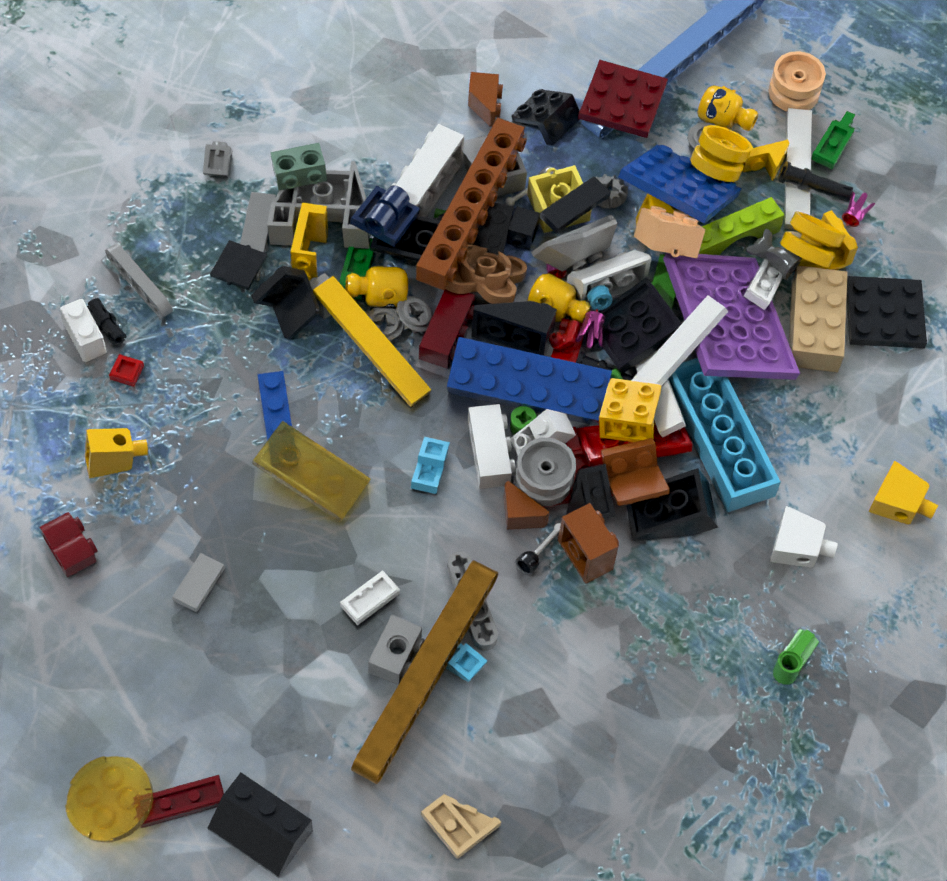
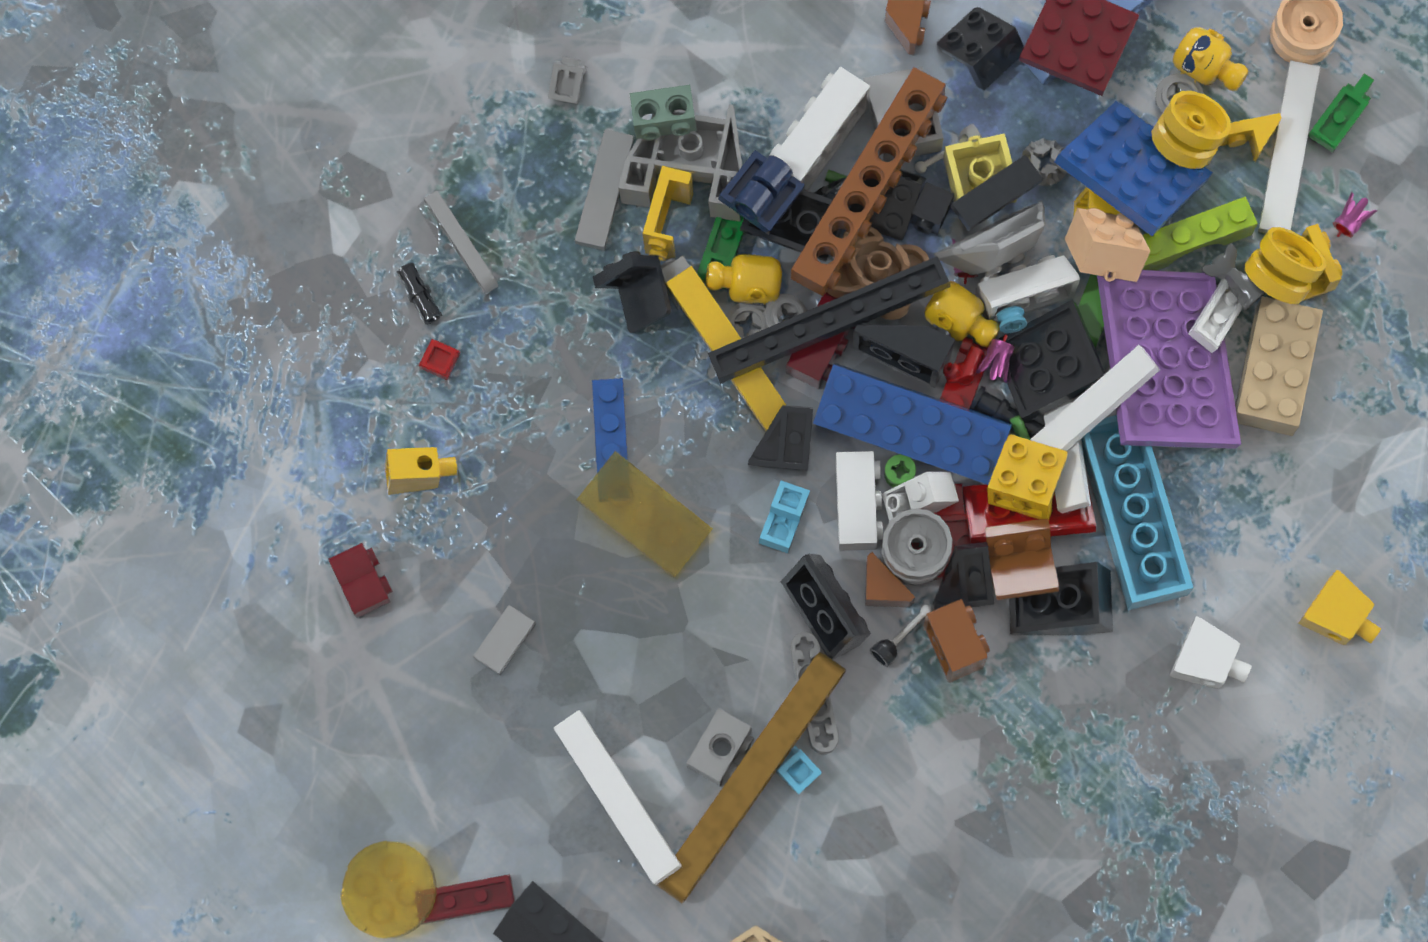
camera: 15 degrees right, 15 degrees up
white brick [60,299,107,362] -> none
black piece [210,240,267,290] -> none
white plate [340,570,400,625] -> none
bright green piece [773,629,819,685] -> none
black pin [778,161,853,202] -> none
black plate [846,276,927,349] -> none
none -> white tile [554,710,682,885]
none -> black plate [708,256,950,384]
none -> black wing [748,405,813,470]
none -> black slope [780,554,871,660]

